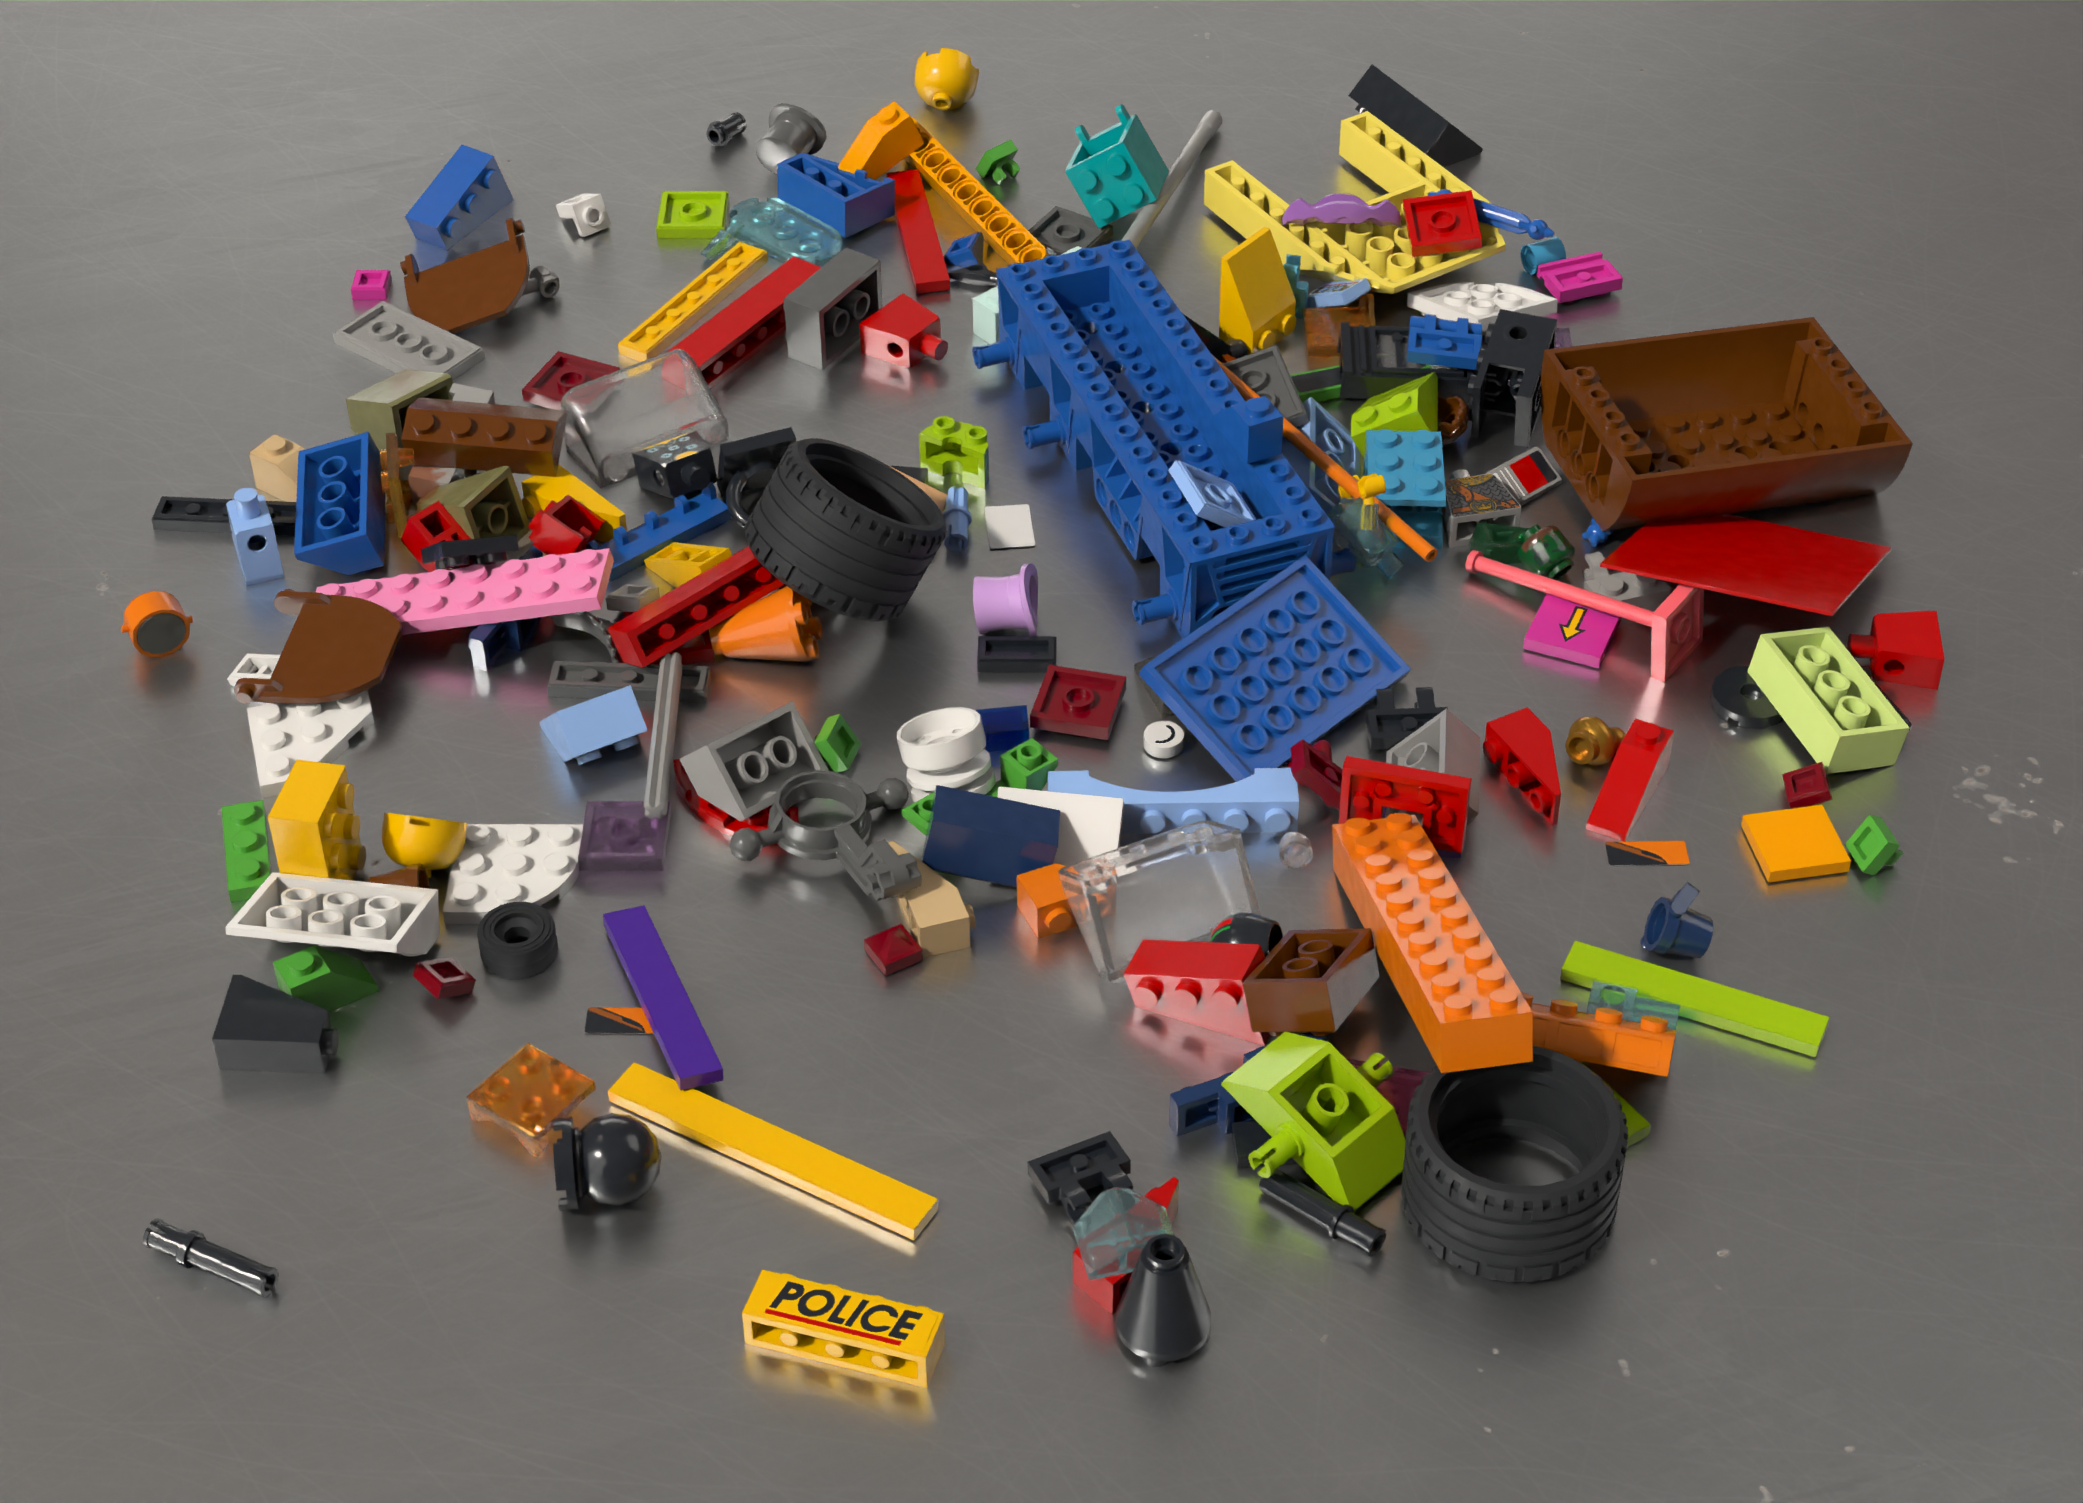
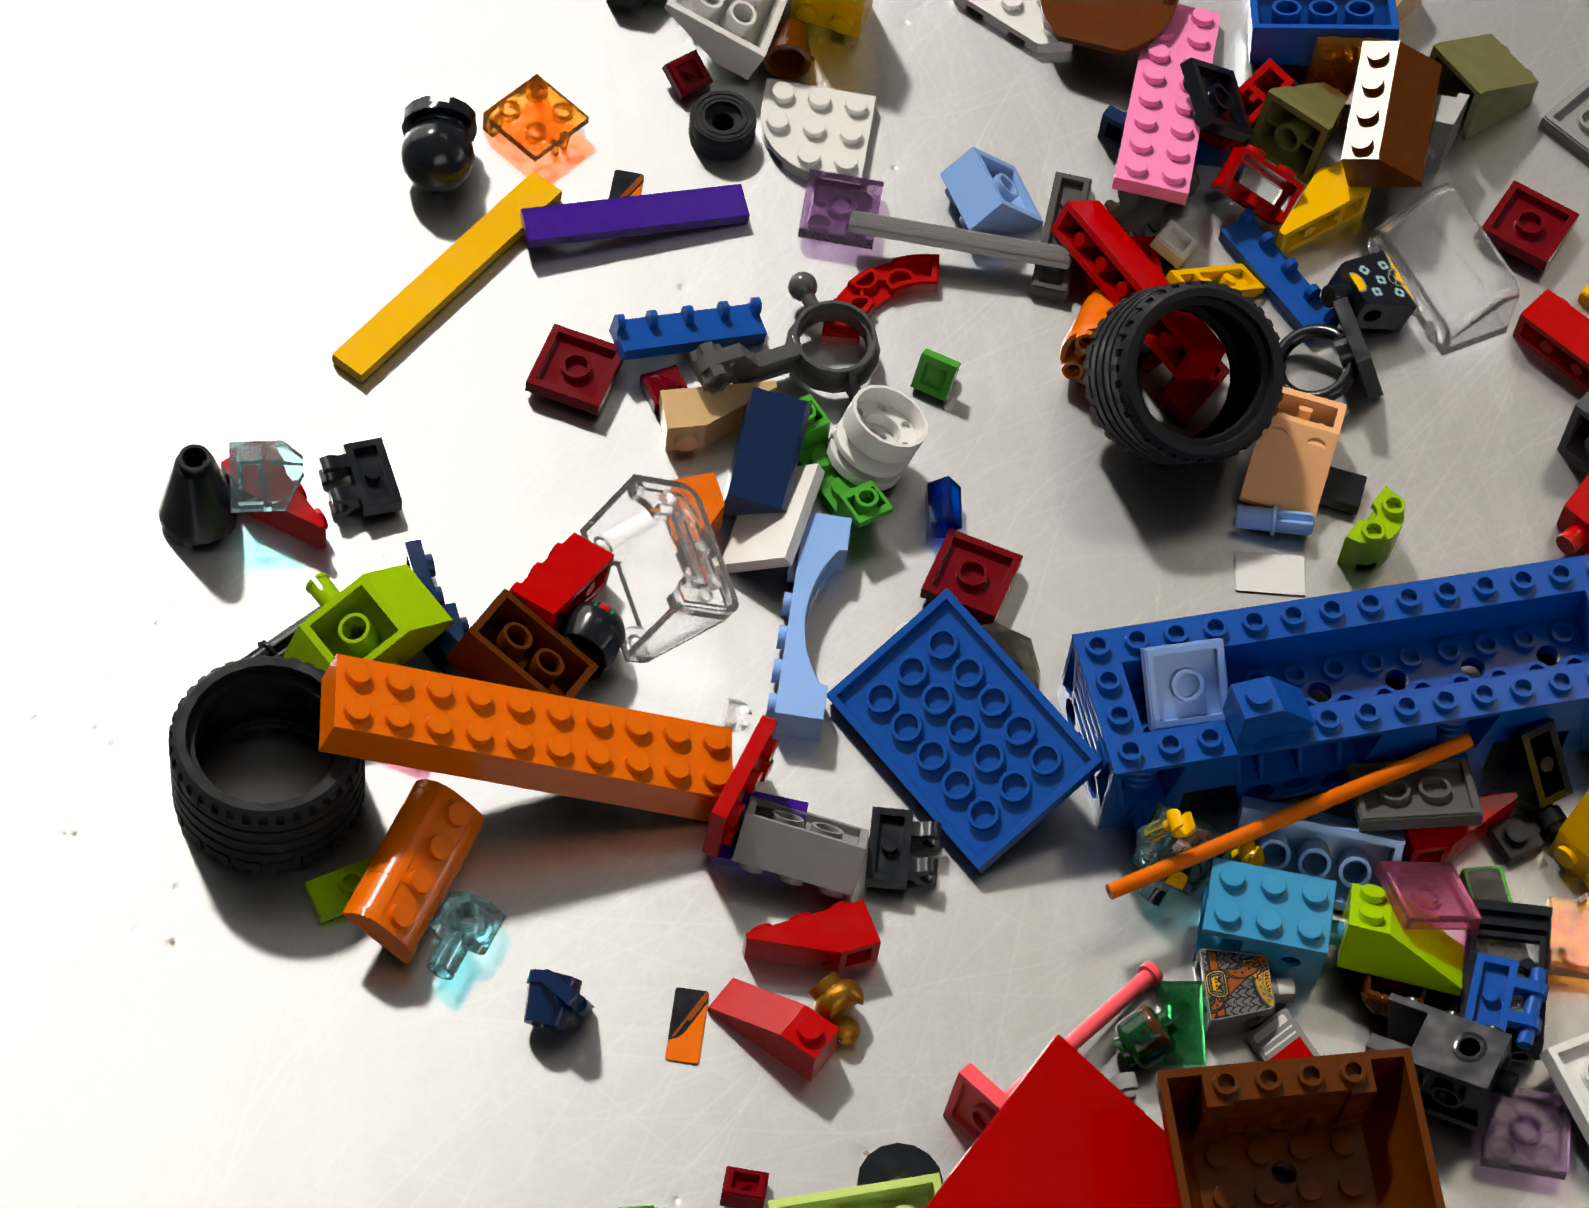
camera: 90 degrees right, 15 degrees up
yellow cylinder [382,812,467,878] -> none
light grey slope [679,701,829,821] -> none
yellow brick [742,1269,946,1388] -> none
lavender piece [973,563,1038,636] -> none
black tile [977,636,1057,673] -> none
dark red plate [1287,739,1343,810] -> none
dark pink tile [1523,594,1621,668] -> none
lime tile [1560,941,1830,1057] -> none
light orange tile [1741,805,1851,883] -> none
none -> dark red plate [525,323,624,415]
none -> blue hinge [609,297,767,361]
none -> clear pink tile [1374,861,1483,930]

